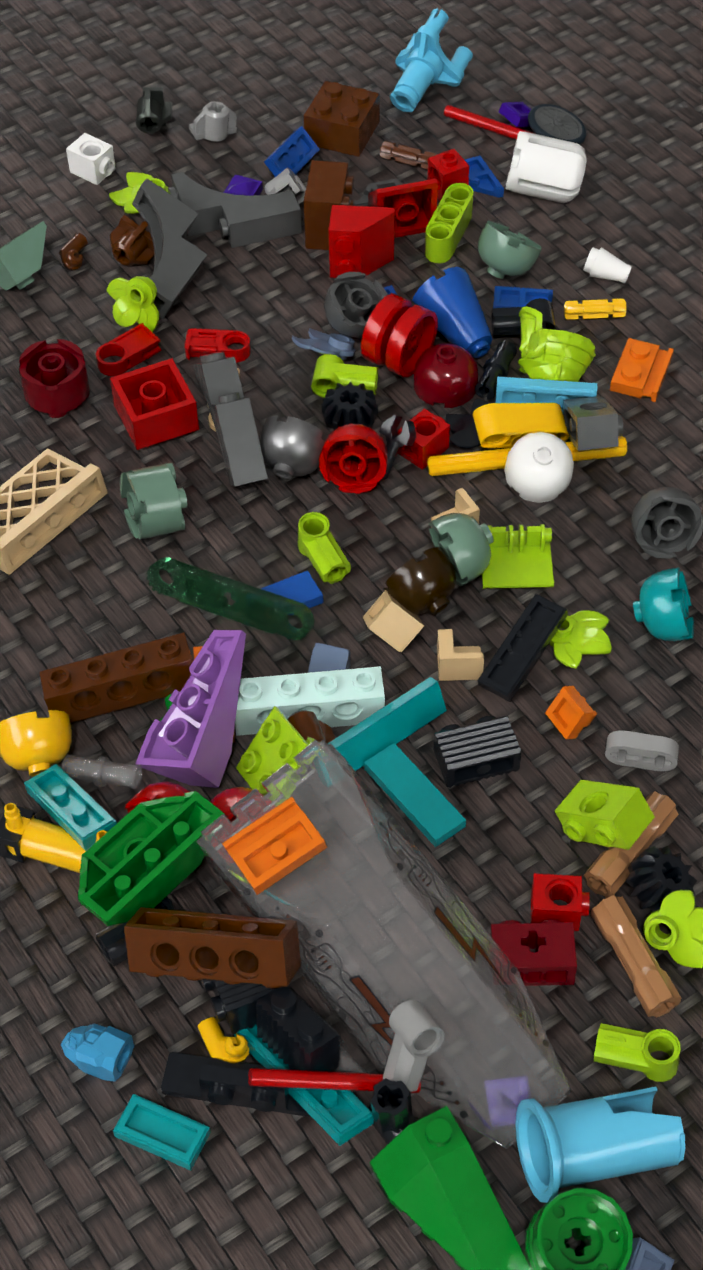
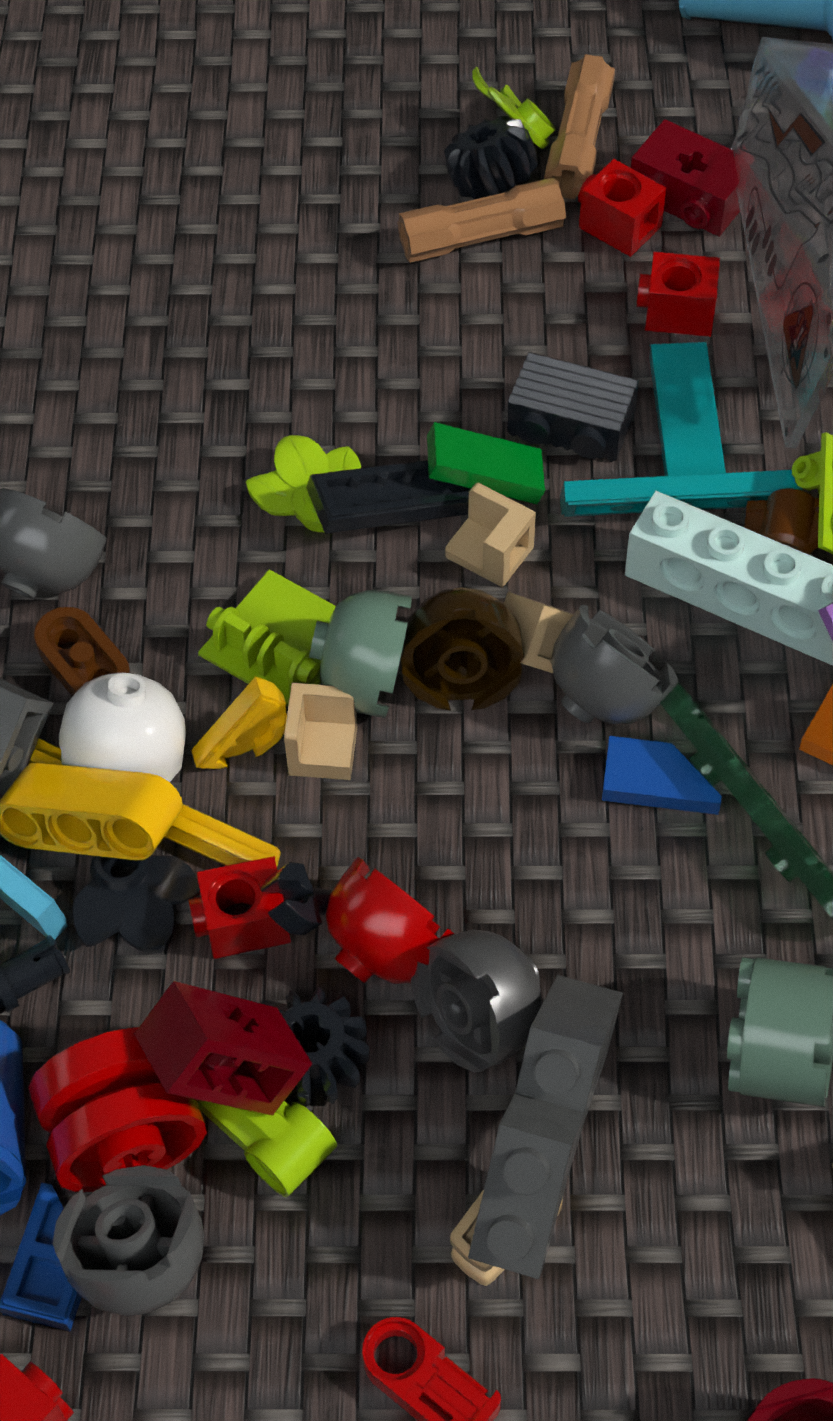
camera: 145 degrees left, 5 degrees up
red brick [110,358,199,450] -> none
sand blue plate [291,328,356,360] -> none
lime piece [297,512,351,584] -> none
sand blue slope [308,643,351,673] -> none
dark red cylinder [414,343,478,408] -> none
orange tile [545,686,597,740] -> none
lime brick [555,780,655,850] -> none
lime piece [594,1023,681,1082] -> none
light grey beam [605,730,679,771] -> none
teal cylinder [633,567,694,641] -> none
none -> reddish brown plate [34,607,131,697]
none -> dark red brick [134,981,312,1116]
none -> yellow tile [191,676,287,769]
none -> green tile [427,422,545,504]
none -> dark grey cylinder [551,605,678,724]
none -> red brick [636,252,720,337]

